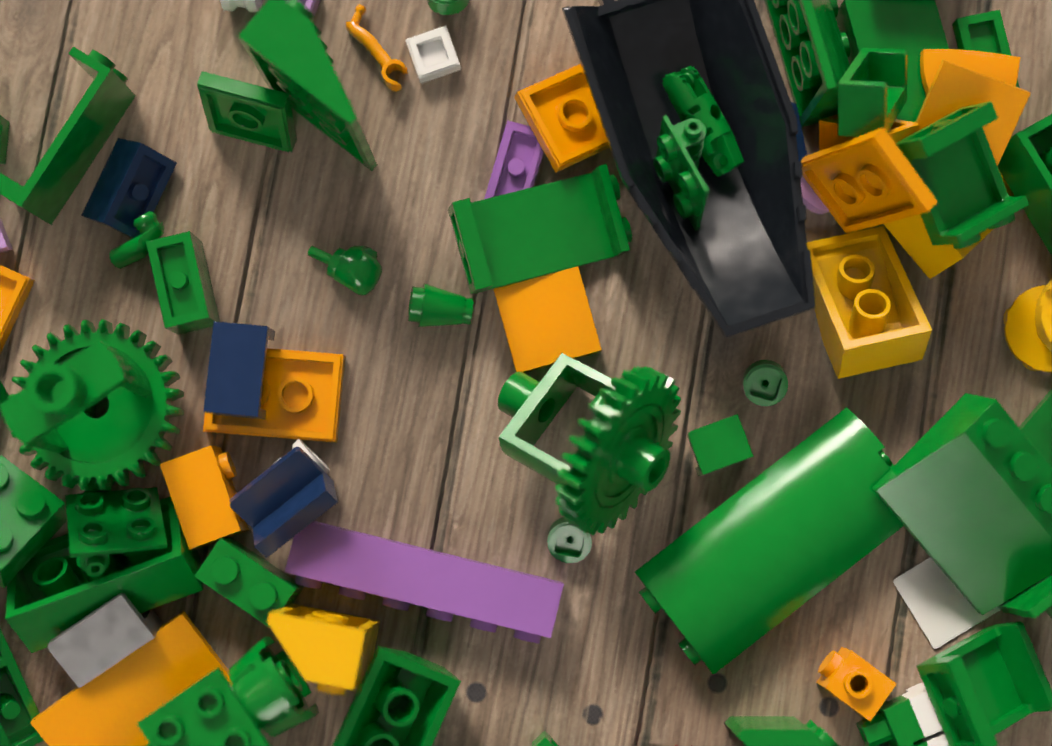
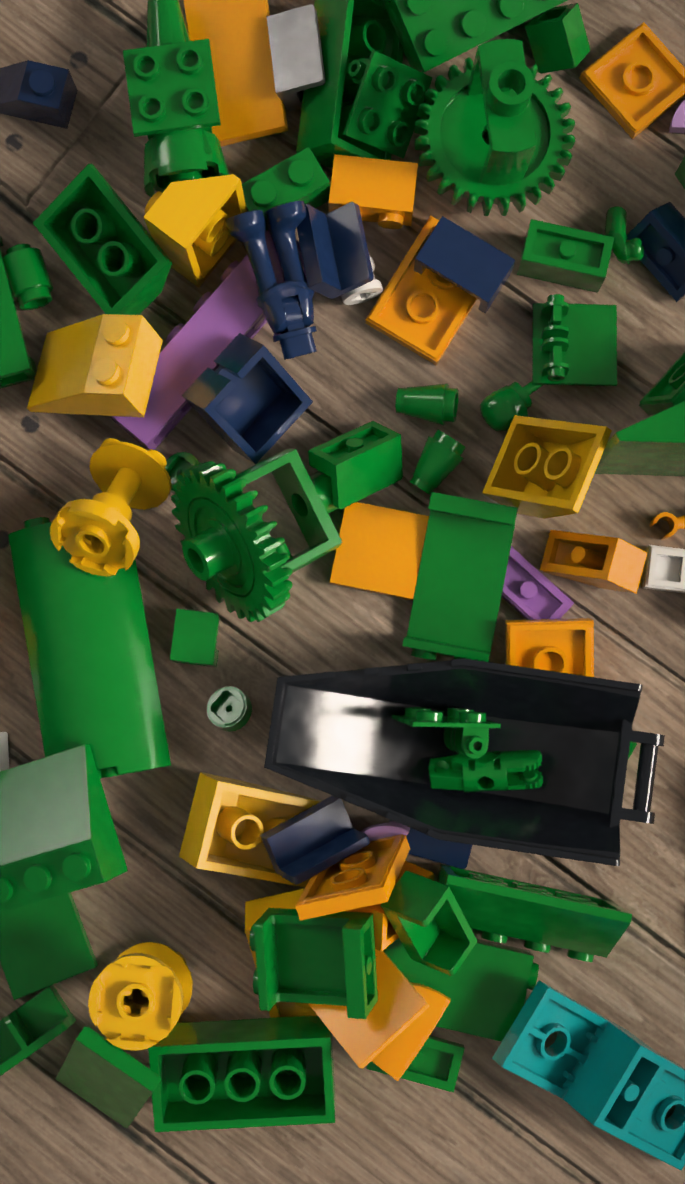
camera: 120 degrees right, 0 degrees up
none -> yellow slope [27,314,163,417]
none -> yellow piece [50,438,171,577]
none -> dark blue piece [182,333,313,464]
none -> dark blue piece [225,201,317,360]
none -> dark blue panel [260,795,370,885]
none -> green panel [308,421,403,509]
none -> green cone [395,383,459,426]
none -> yellow slope [482,415,612,519]
none -> green hinge [532,294,617,386]
none -> light orange slope [540,530,647,594]

